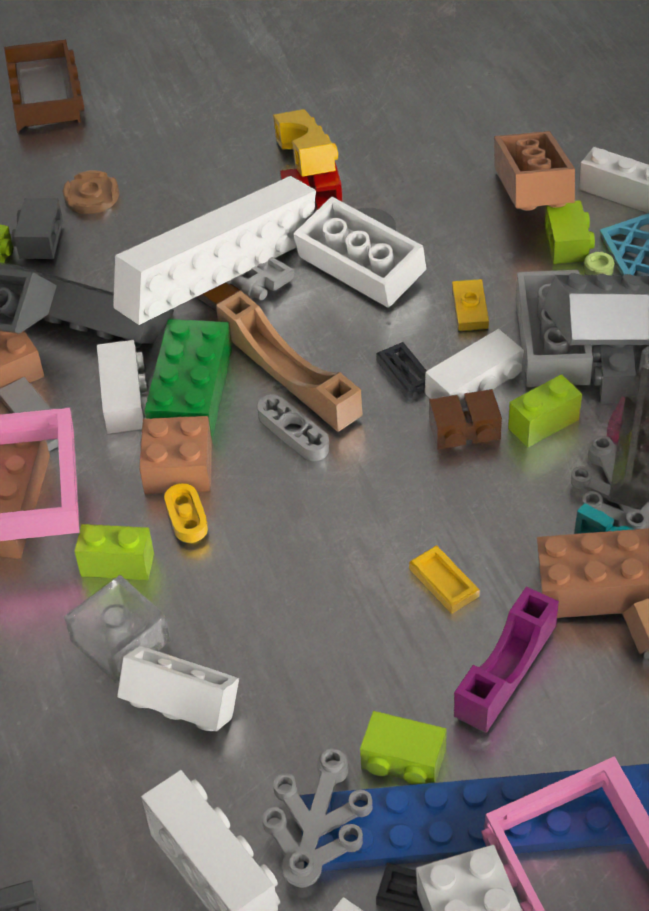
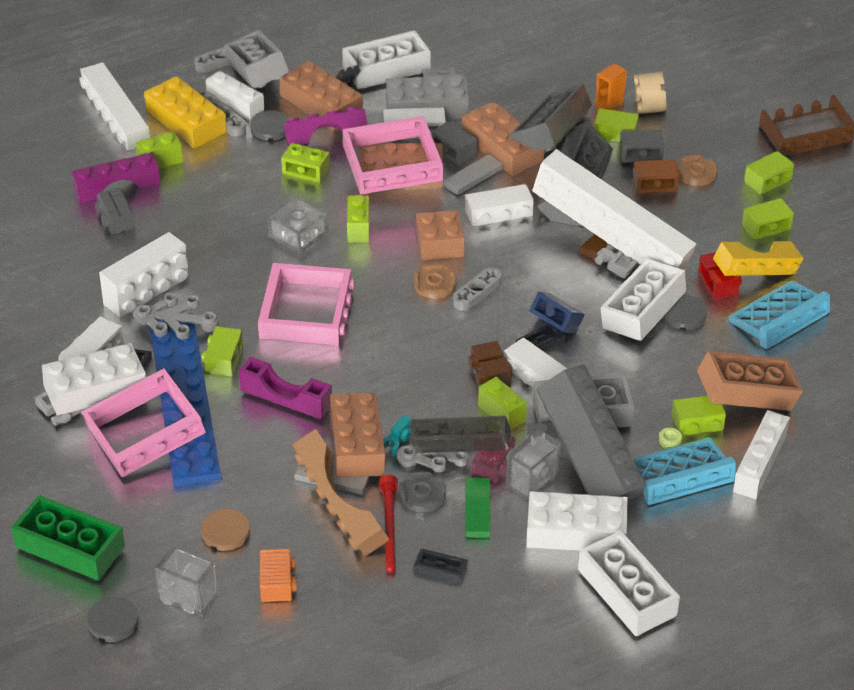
camera: 80 degrees right, 5 degrees down
white brick [117,646,239,731] -> none
green brick [145,319,232,439] -> none
yellow plate [164,483,208,543] -> none
medium nougat arch [216,291,362,432] -> none
yellow tile [409,545,480,614] -> none
yellow plate [452,279,489,331] -> none
none -> bright pink window [258,263,355,345]
none -> medium nougat tile [413,264,457,299]
none -> dark blue brick [529,292,585,334]
none -> dark orange brick [632,159,679,193]
none -> medium azure fence [729,280,830,350]
none -> lime brick [742,198,794,240]
none -> lime brick [744,151,794,195]

